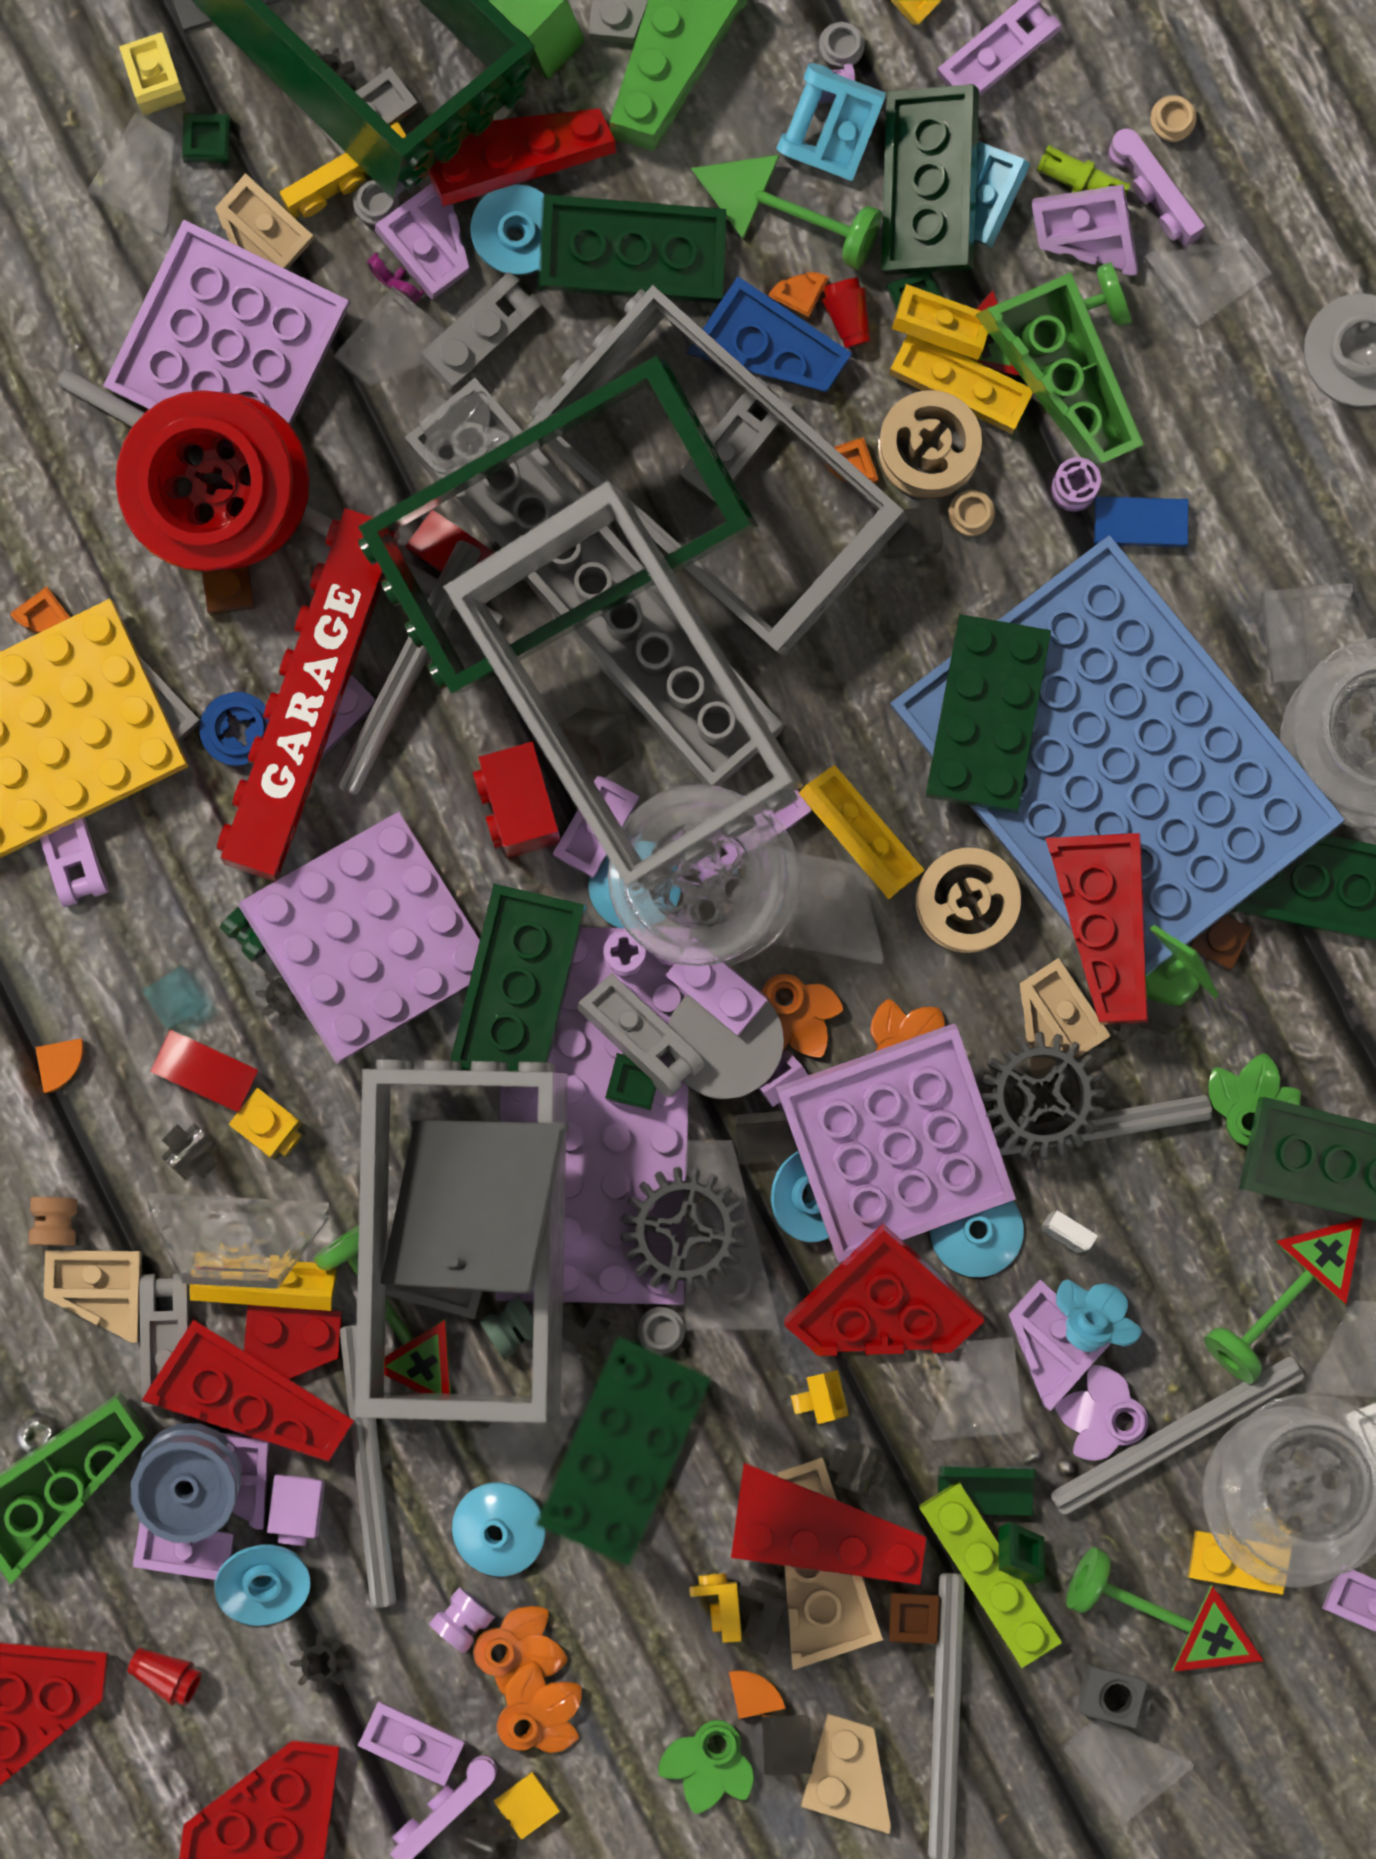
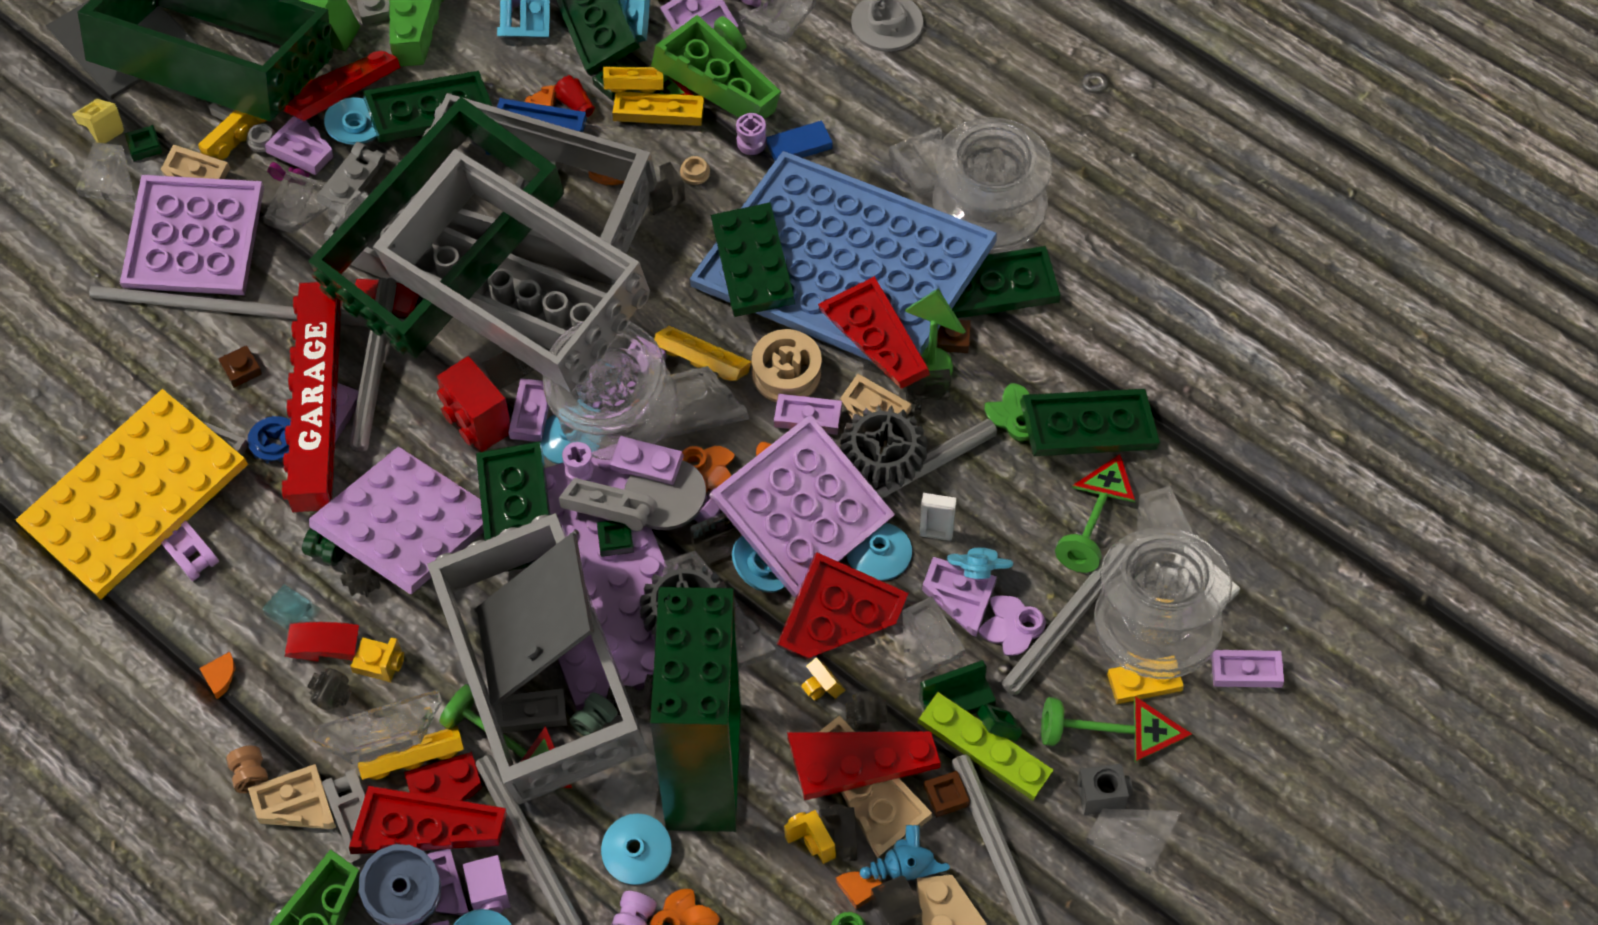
camera: 20 degrees left, 25 degrees down
orange tile [10,587,70,633] -> none
red wheel [115,390,310,571] -> none
bright green piece [691,155,882,270] -> none
tan wheel [878,390,982,500] -> none
none -> lavender plate [774,394,842,435]
none -> dark azure piece [860,825,950,881]

